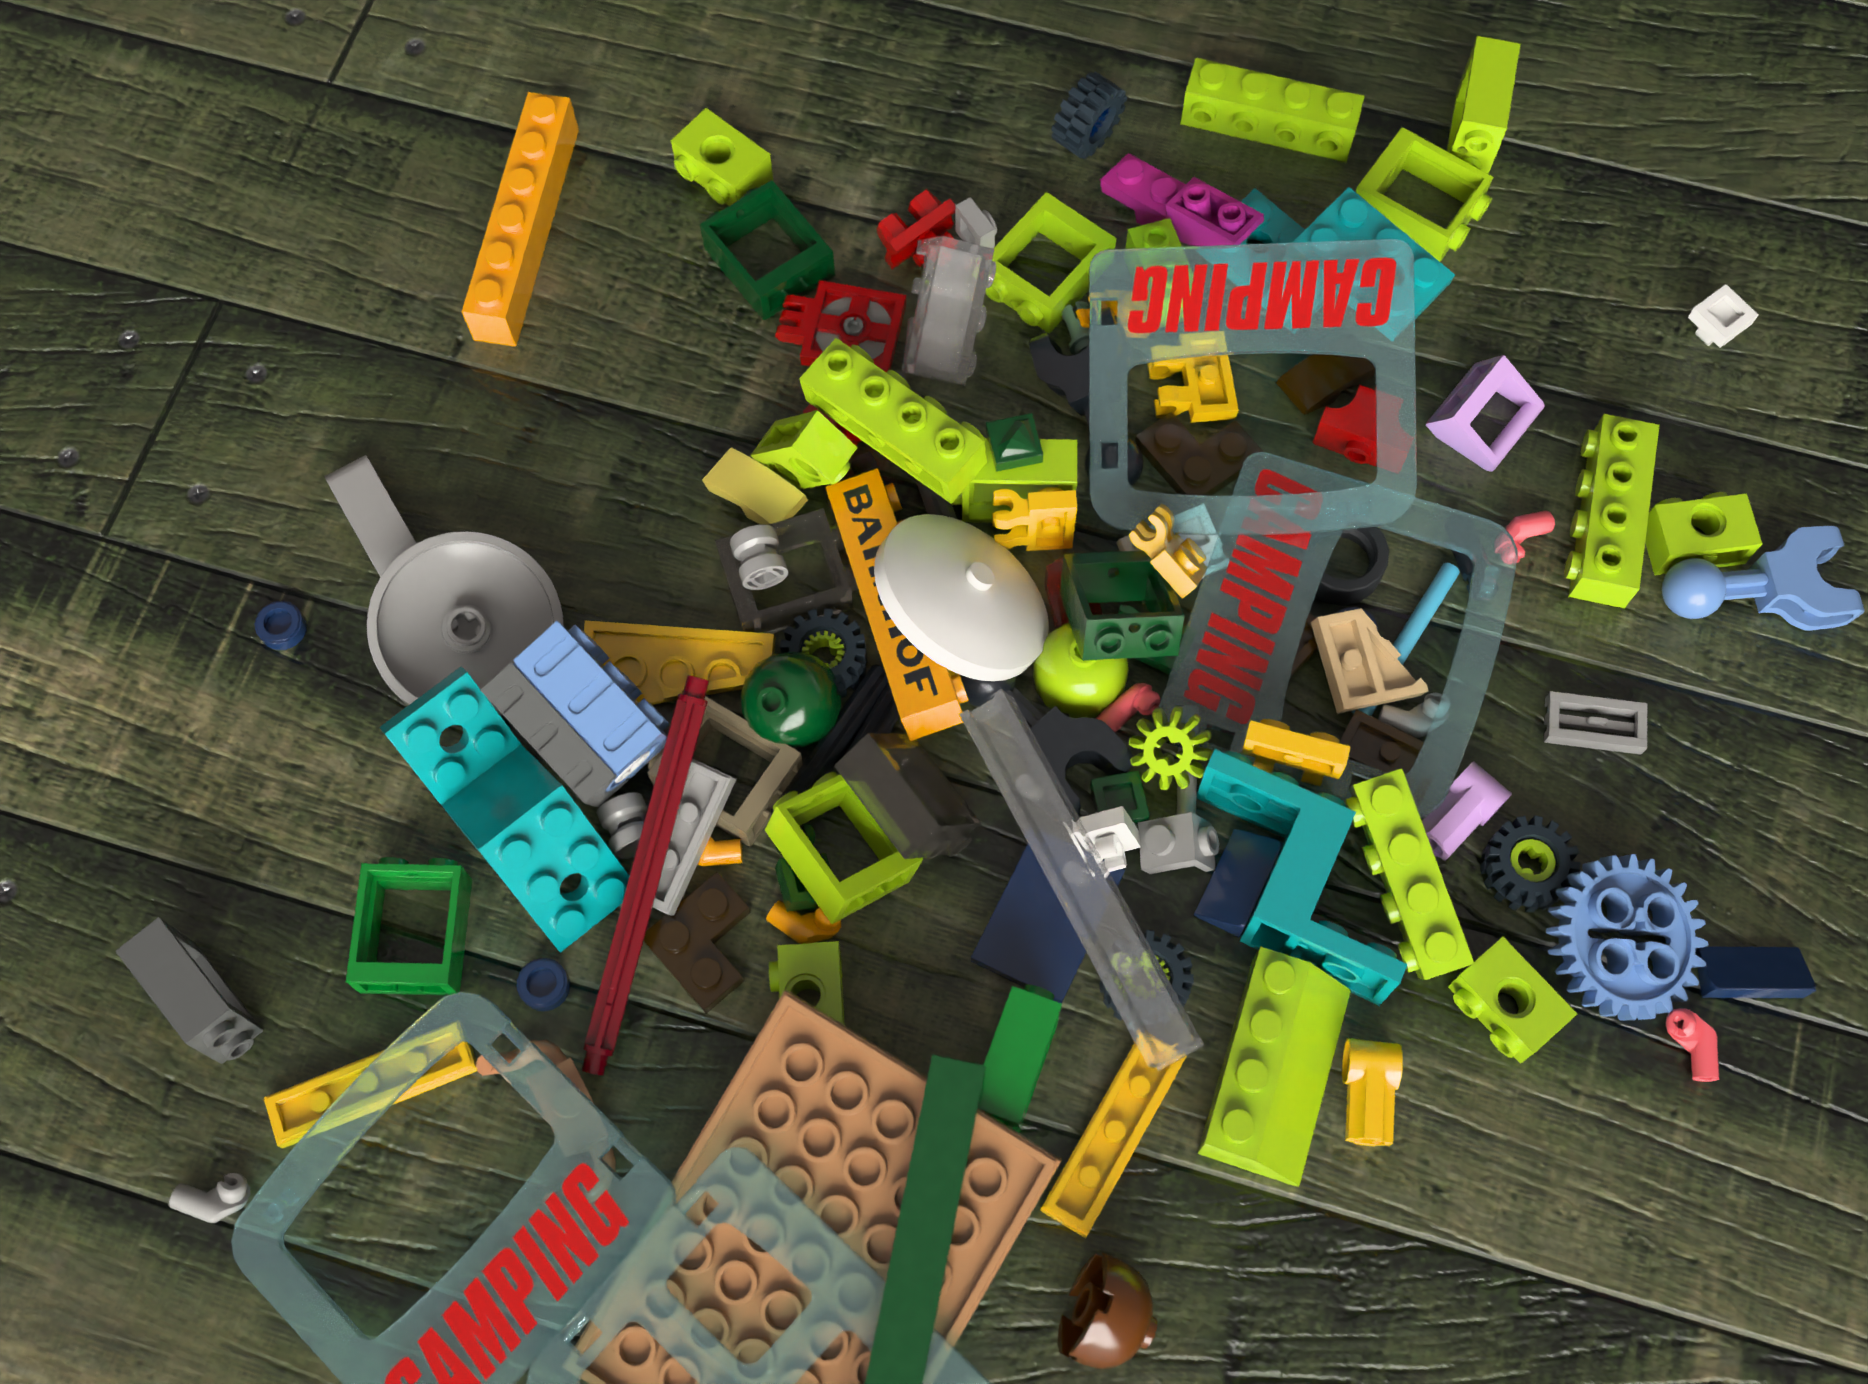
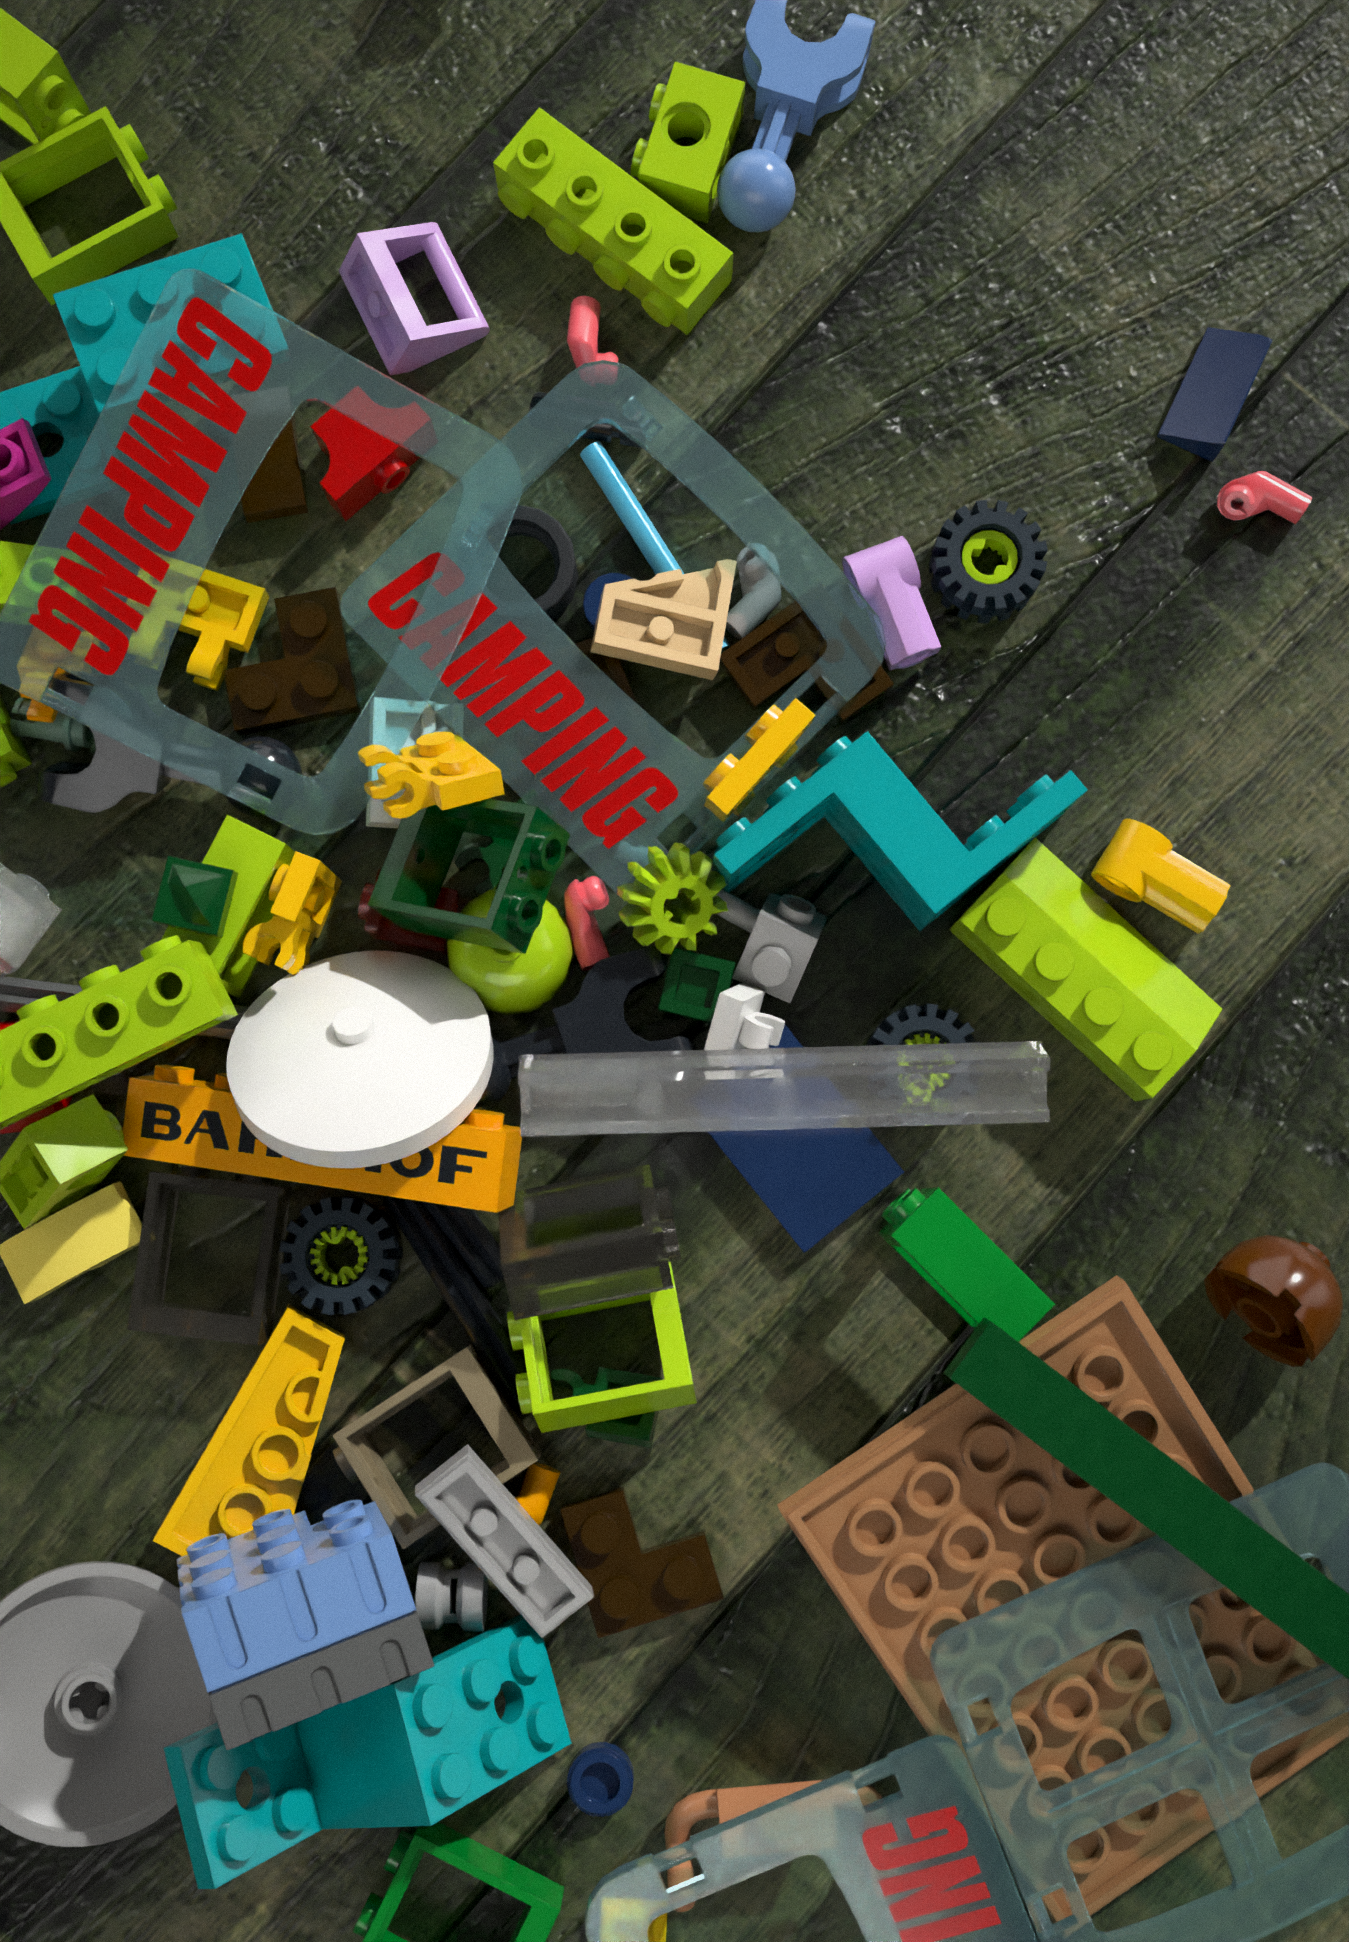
camera: 65 degrees left, 15 degrees up
dark red piece [581,675,709,1076] -> none
light grey wheel [730,524,788,590] -> none
dark green cylinder [741,651,841,748] -> none
light orange arm [766,900,841,944] -> none
lime brick [769,941,845,1025] -> none
yellow tile [1040,1029,1187,1238] -> none
dark blue slope [1194,829,1283,937] -> none
lime brick [1345,768,1474,980] -> none
lime brick [1448,937,1577,1064] -> none
light grey tile [1544,691,1648,755] -> none
medium blue gear [1546,854,1708,1021] -> none

